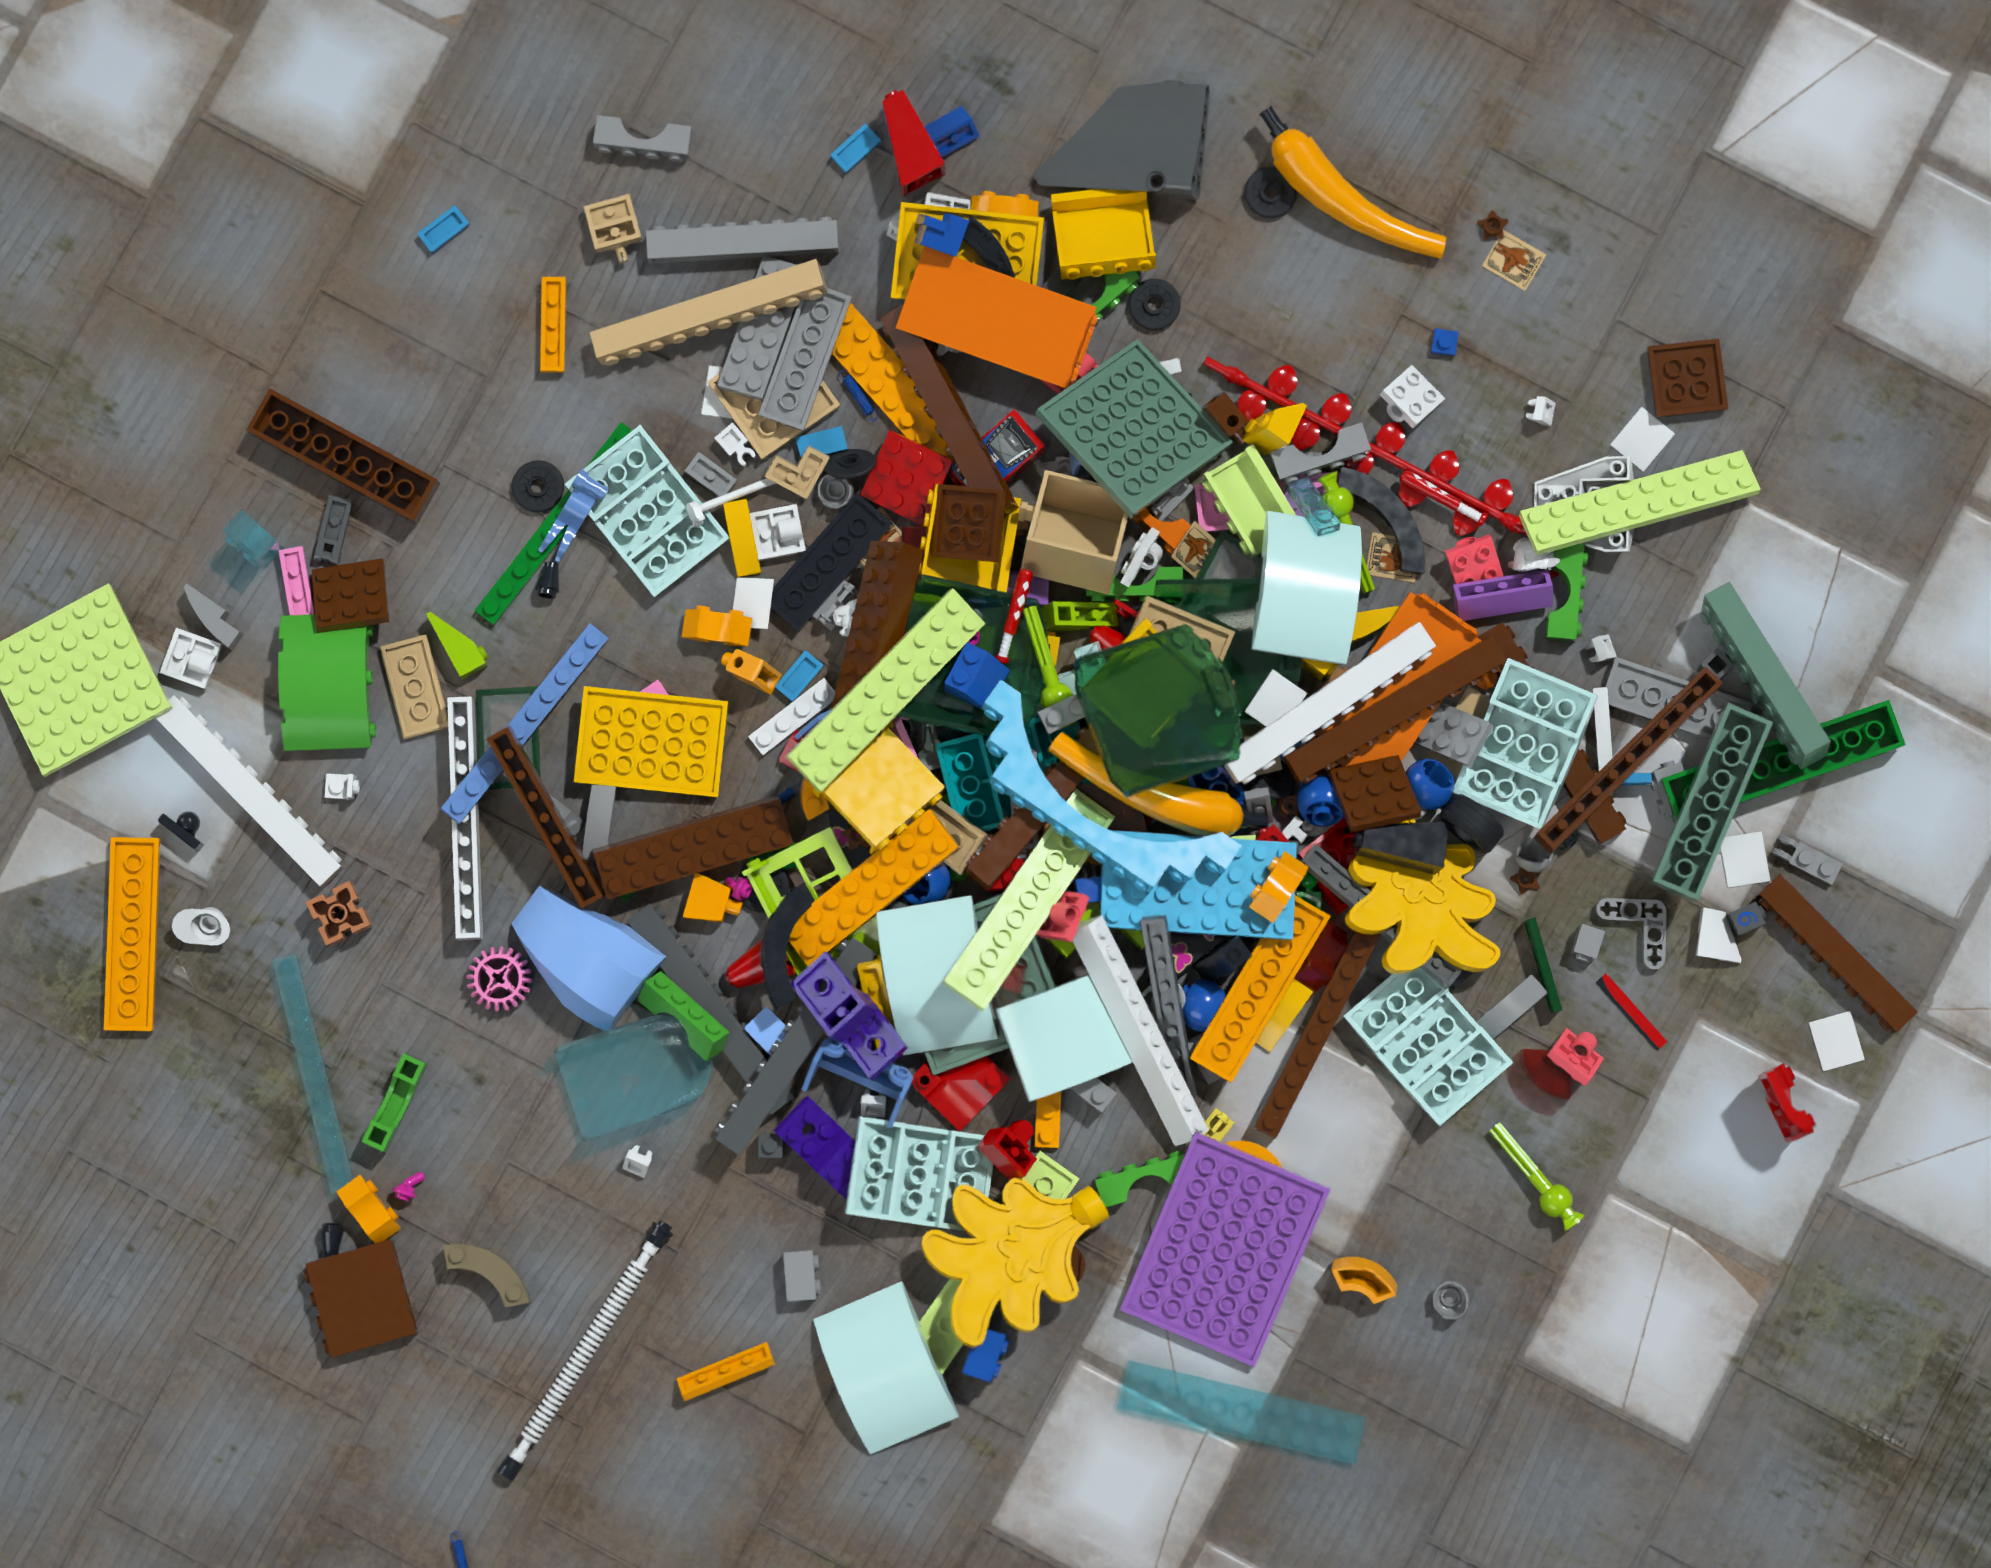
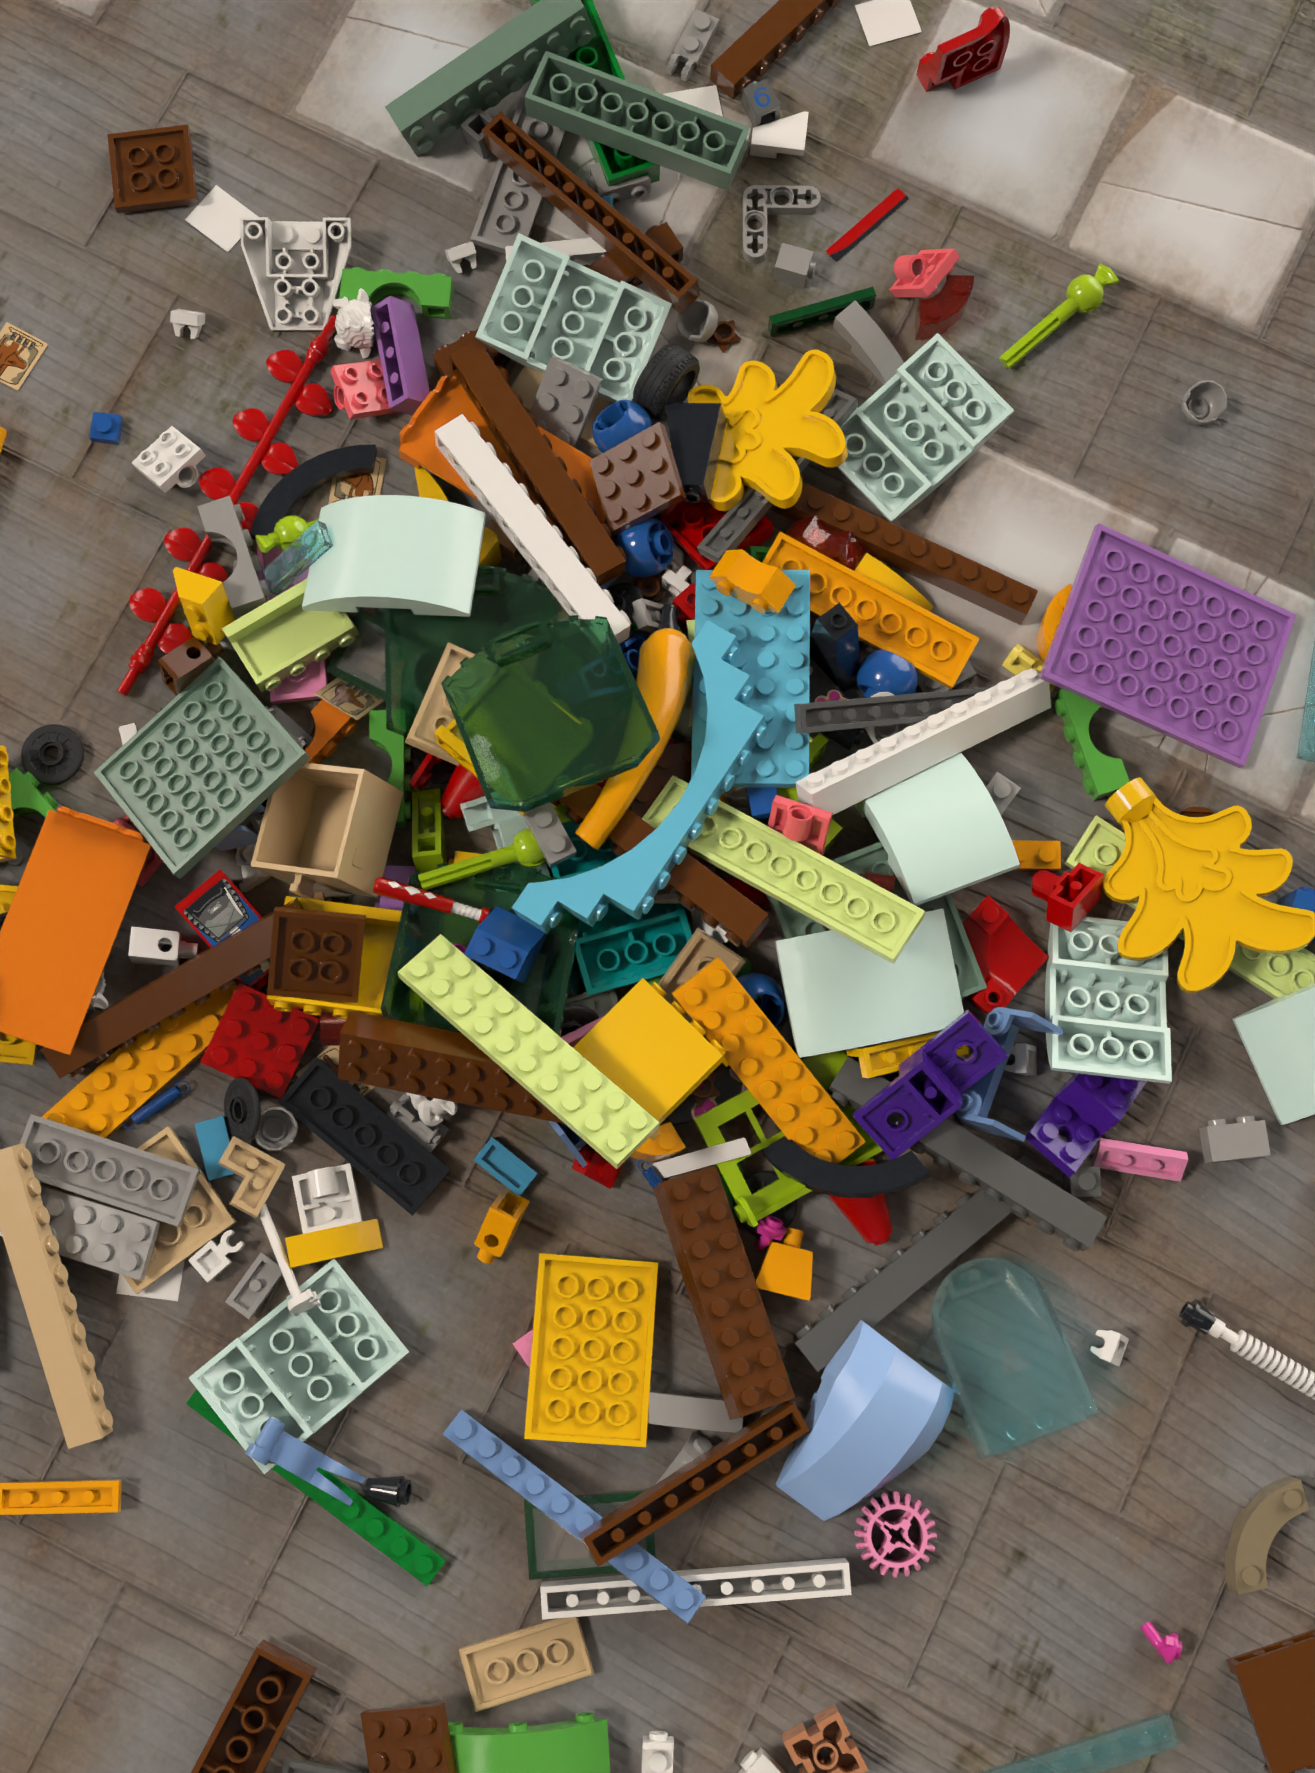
camera: 95 degrees left, 5 degrees down
black cone [319,1223,344,1258] -> none
light orange brick [337,1175,401,1243] -> none
bright green arch [361,1053,428,1152] -> none
lime slope [426,612,489,679] -> none
black wheel [512,460,564,512] -> none
bright green arch [638,971,730,1062] -> none
light orange brick [682,605,752,646] -> none
white sticker [733,577,774,629] -> none
light blue piece [745,1007,786,1056] -> none
white plate [748,678,835,756] -> none
white plate [1120,527,1163,587] -> none
white sticker [1245,669,1307,727] -> none
light orange brick [1332,1257,1398,1304] -> none
red piece [1399,470,1488,526] -> none
yellowish green plate [1519,450,1761,556] -> none
none -> white torso [128,927,198,966]
none -> white sticker [652,1138,751,1179]
none -> bright pink plate [1092,1138,1188,1182]

